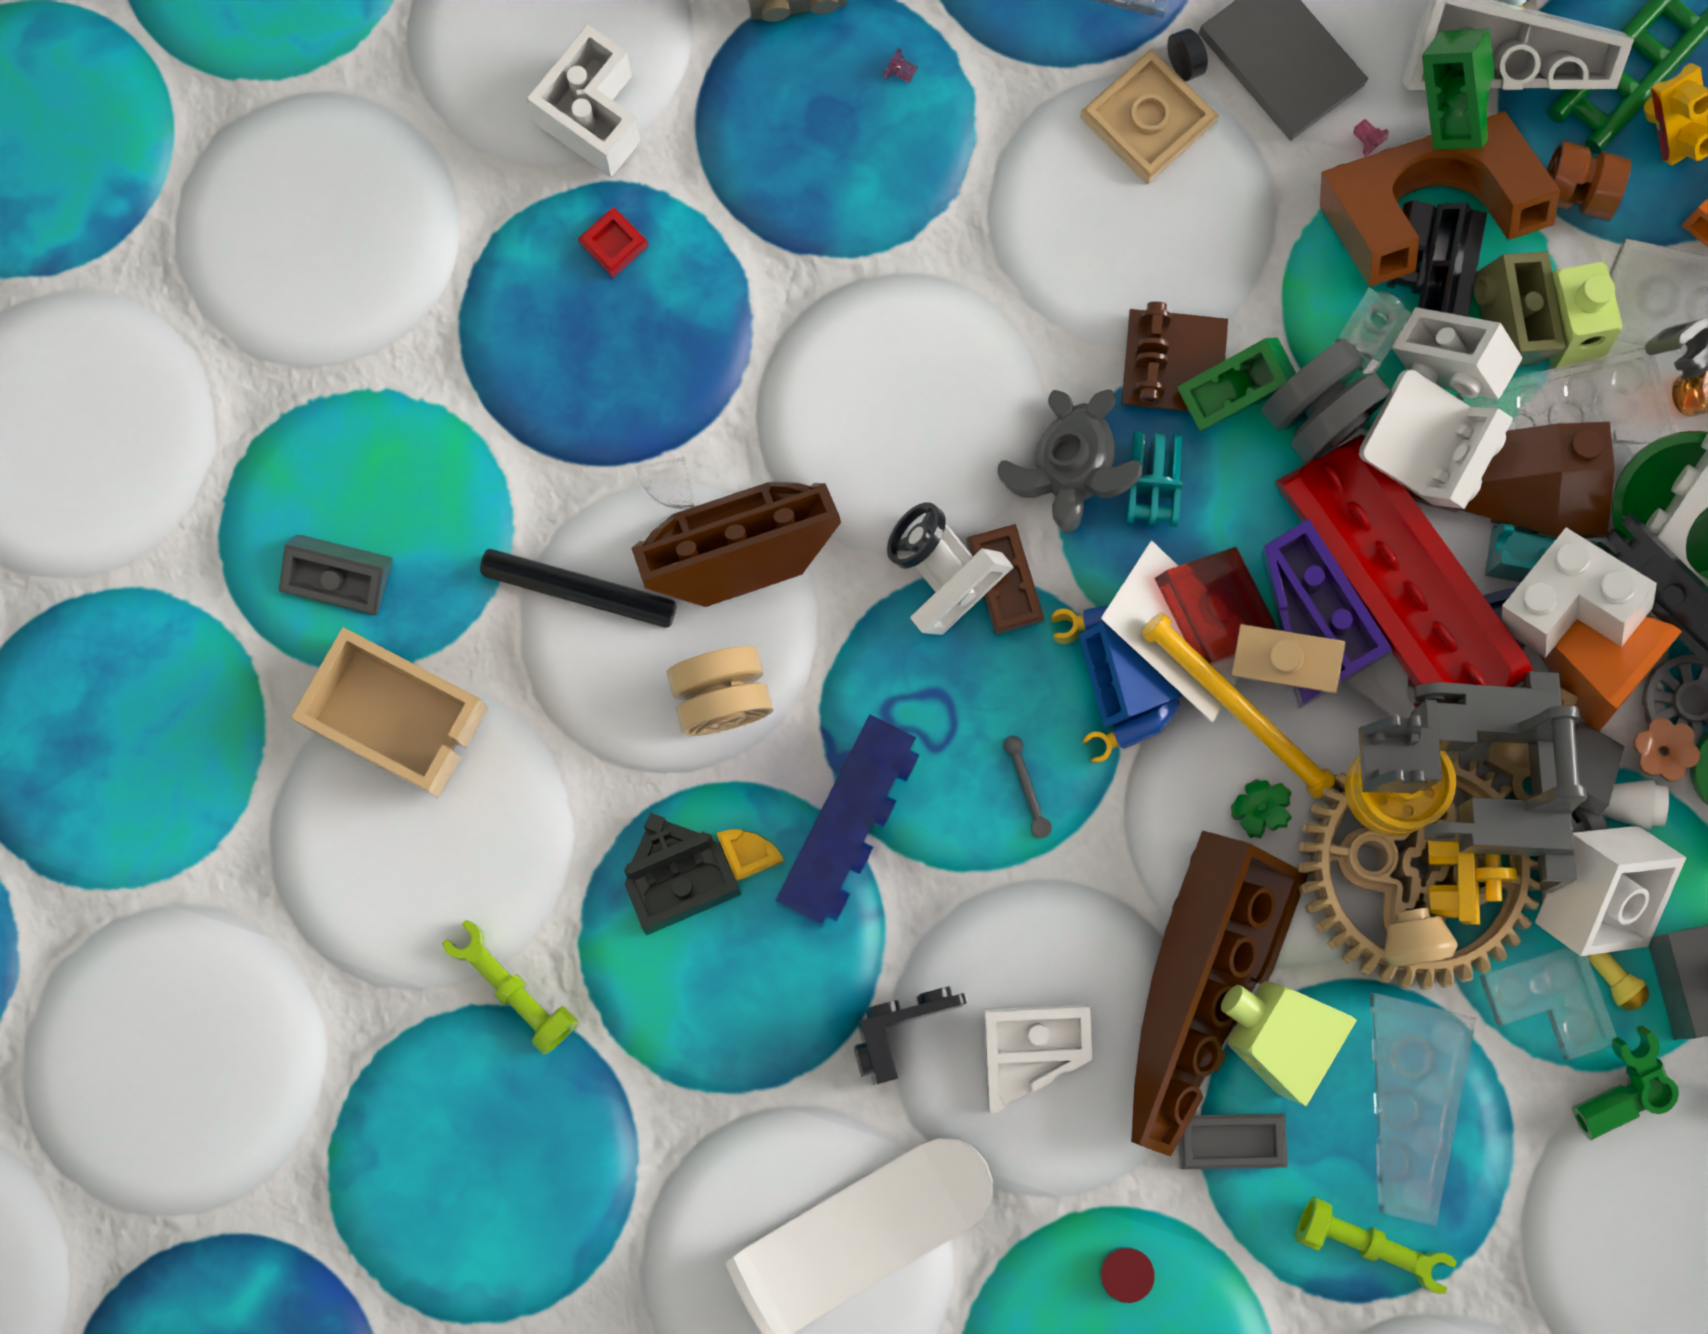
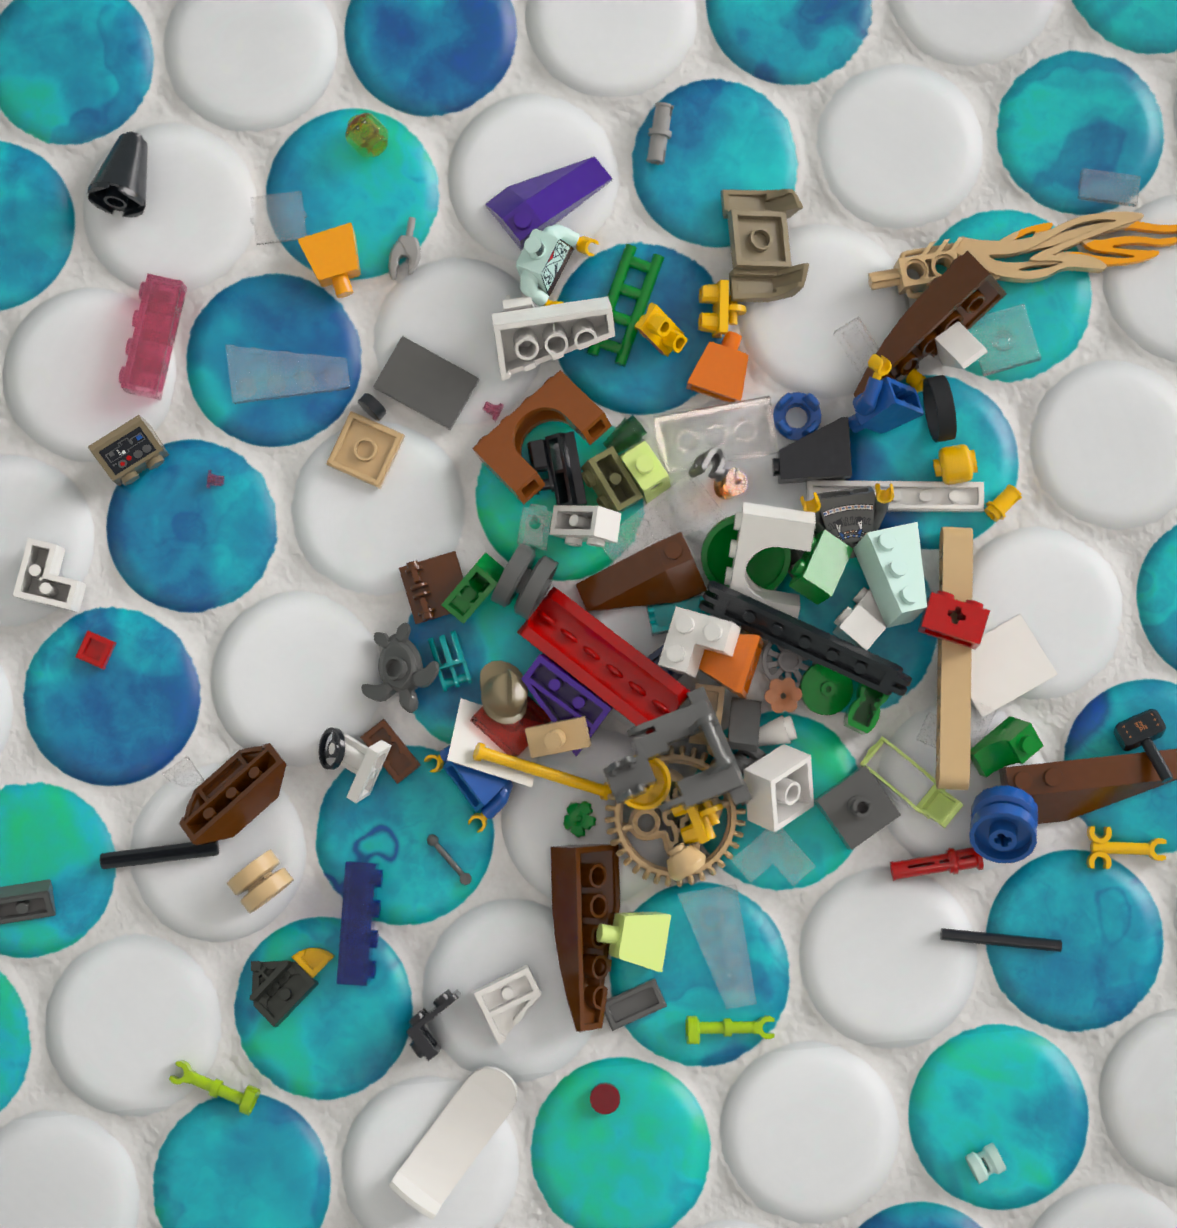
camera: 20 degrees left, 5 degrees up
tan piece [291,627,488,798] -> none
white bracket [1359,370,1513,509] -> none
green arch [1422,28,1495,150] -> none
dark orange wheel [1546,140,1631,221] -> none
green bar [1572,1025,1679,1140] -> none
light yellow piece [1587,952,1649,1011] -> none
none -> dark tan piece [480,660,528,725]
none -> clear green cone [603,415,648,454]

